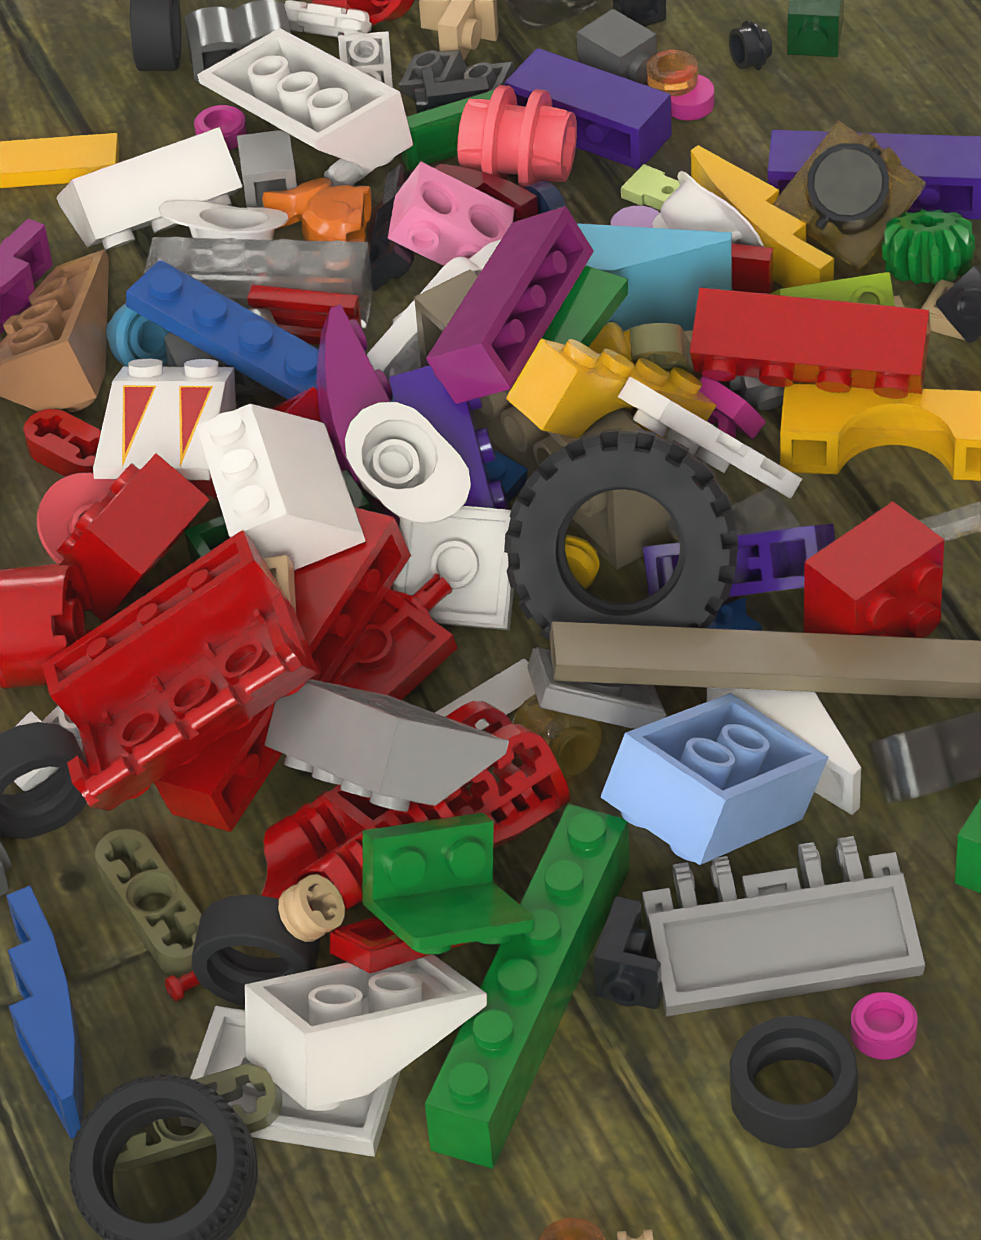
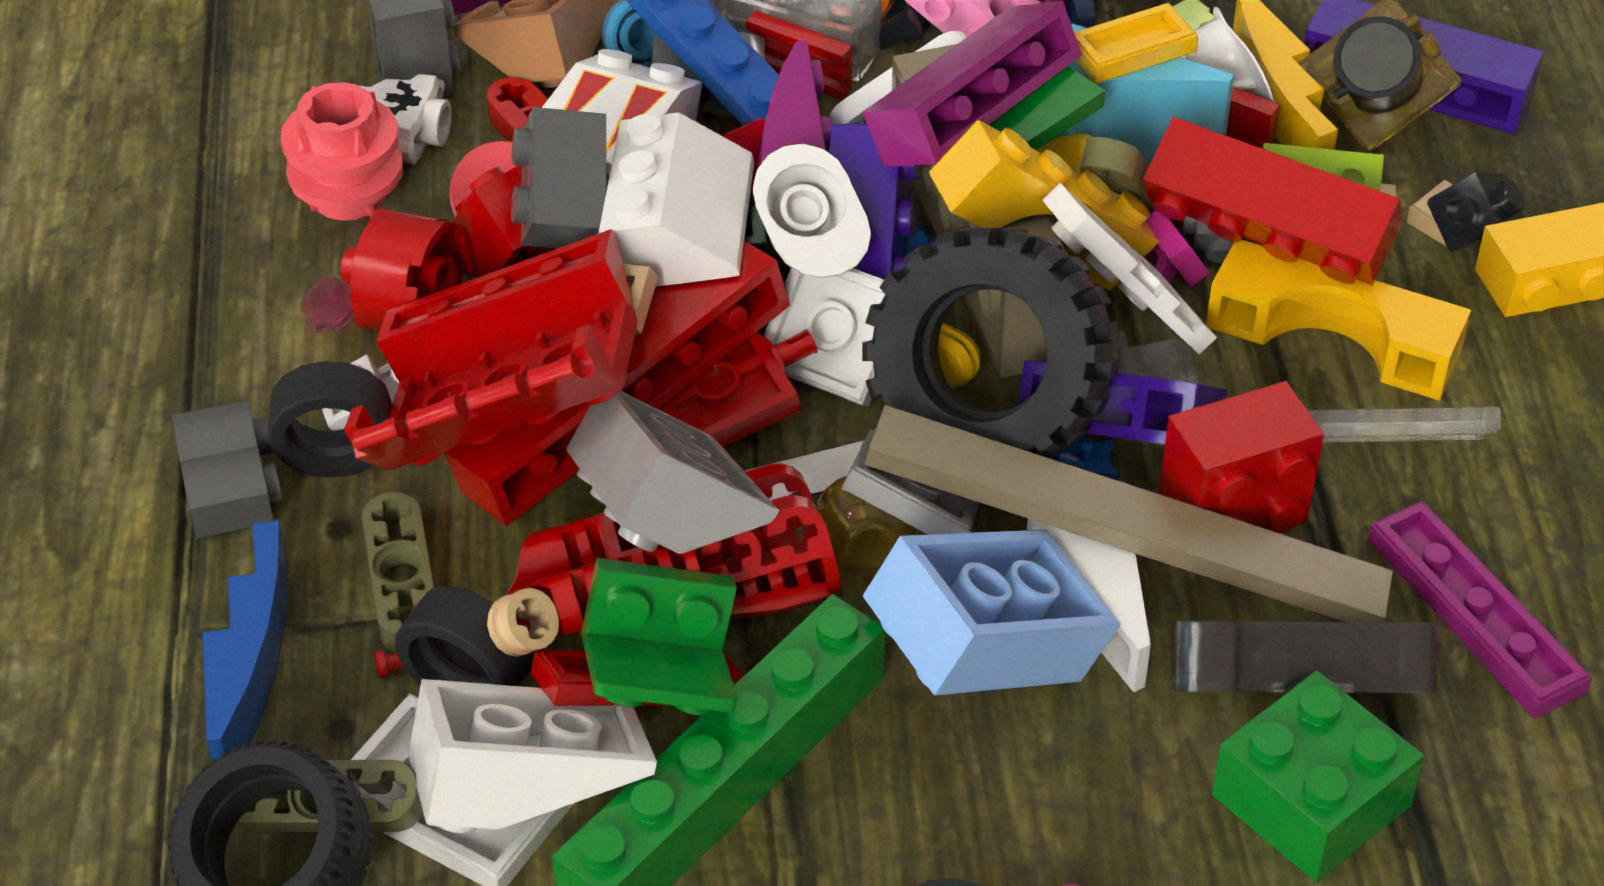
camera: 15 degrees right, 0 degrees up
black bracket [594,896,662,1009] -> none
light grey hinge [642,836,925,1016] -> none
green gear [882,209,975,285] -> none
none -> dark grey brick [511,107,607,248]
none -> yellow tile [1074,3,1198,84]

